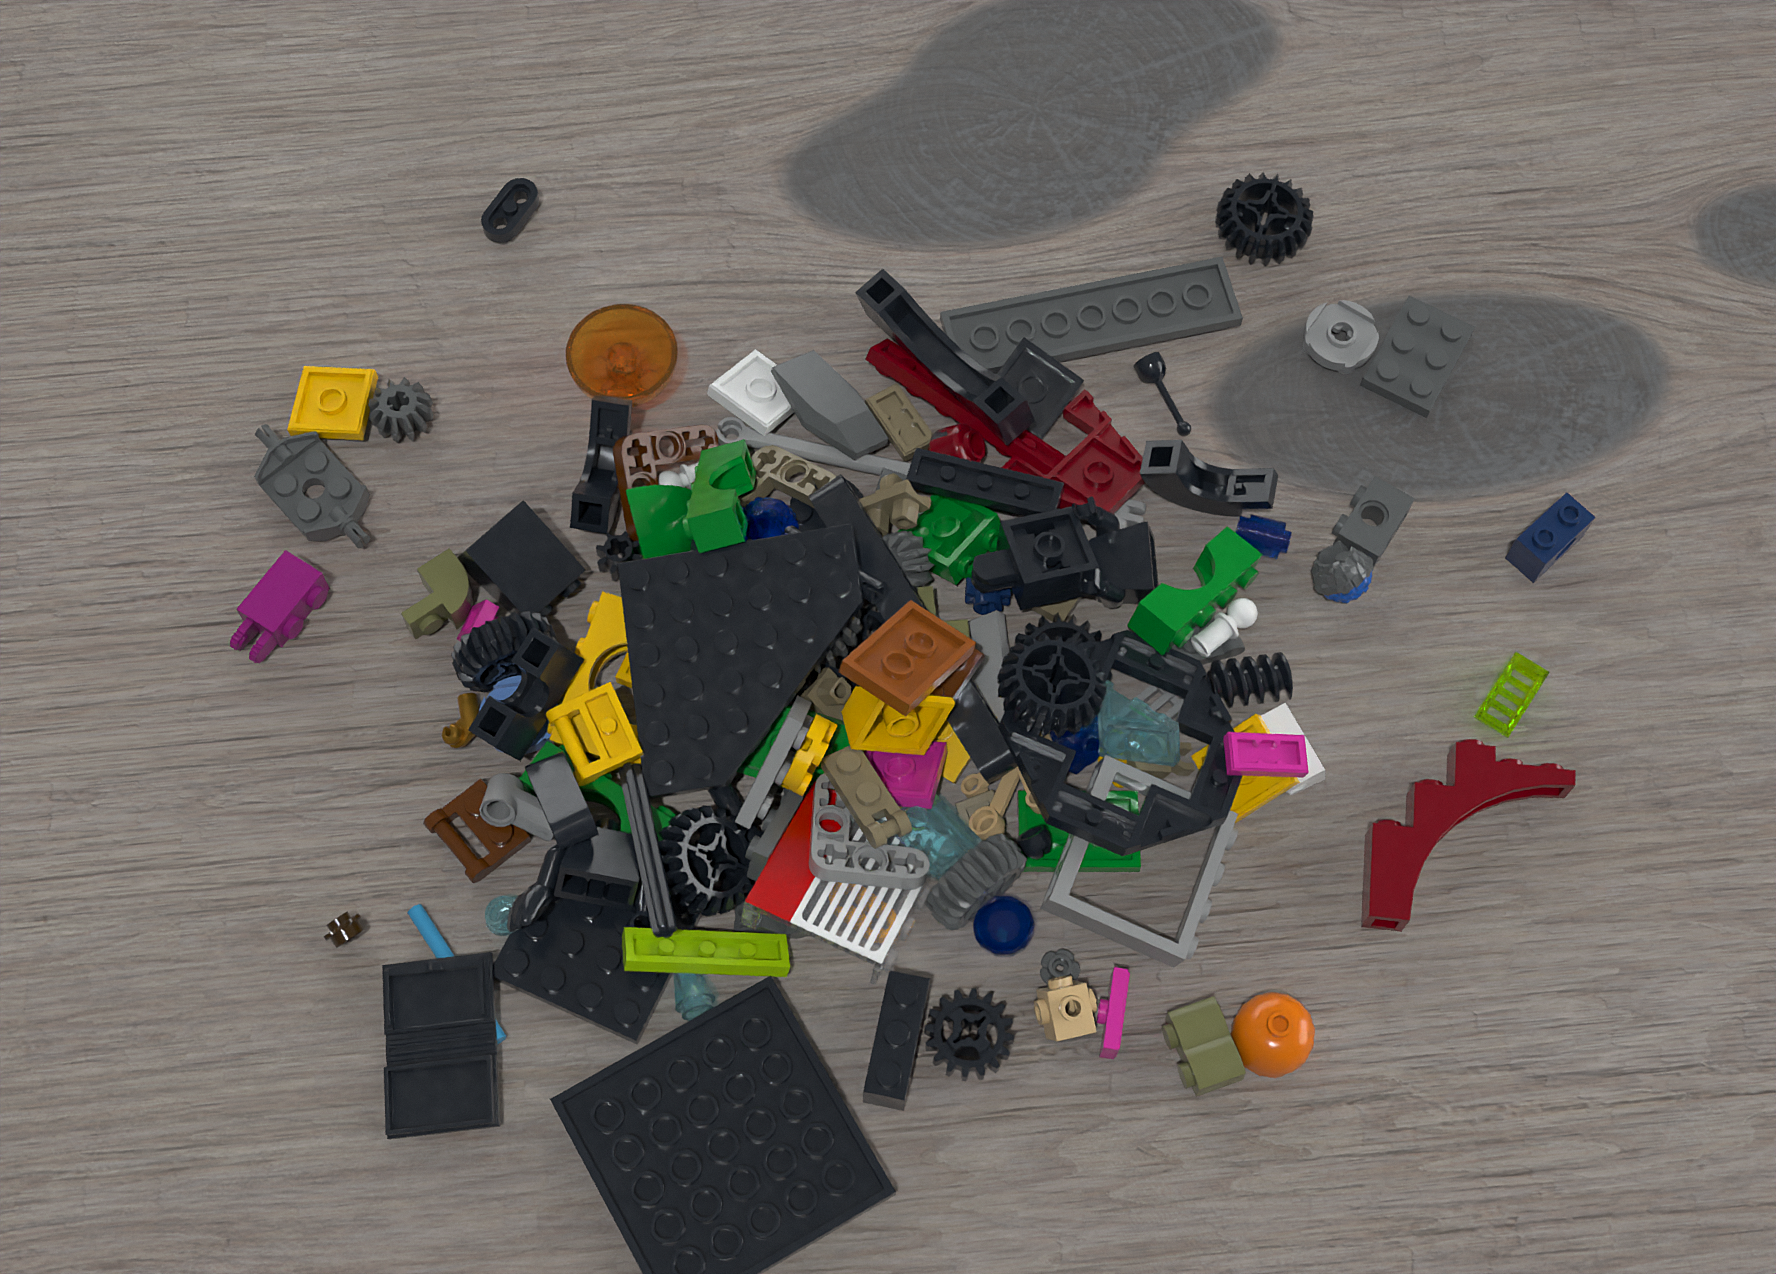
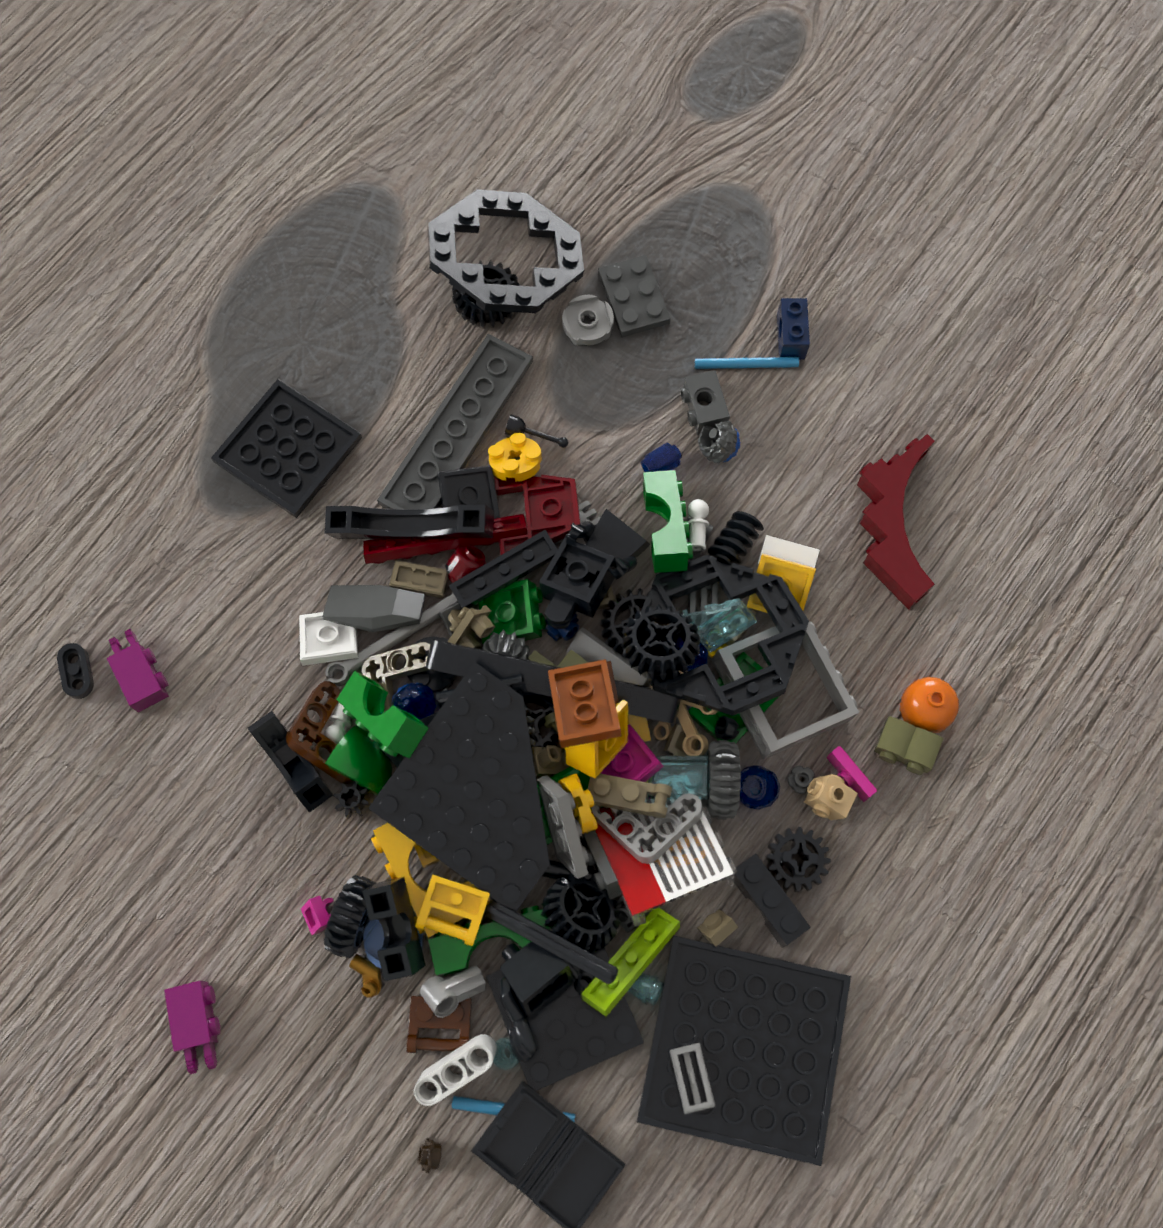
camera: 45 degrees left, 5 degrees up
dark grey plate [254,424,370,548] -> none
yellow plate [287,366,378,440] -> none
dark grey gear [368,377,434,443] -> none
olive brick [401,548,474,640] -> none
black slope [457,500,586,617] -> none
beam [525,751,599,851] -> none
clear orange piece [566,304,678,408] -> none
black arch [1140,440,1278,517] -> none
dark pink plate [1223,732,1309,778] -> none
clear neon green slope [1474,652,1550,738] -> none
none -> magenta hinge [107,629,169,713]
none -> black plate [211,379,362,518]
none -> white beam [414,1035,497,1106]
none -> plate [428,189,584,313]
none -> yellow plate [488,433,542,482]
none -> light grey tile [669,1043,715,1114]
none -> dark azure bar [694,357,799,369]
none -> dark tan plate [697,909,738,947]

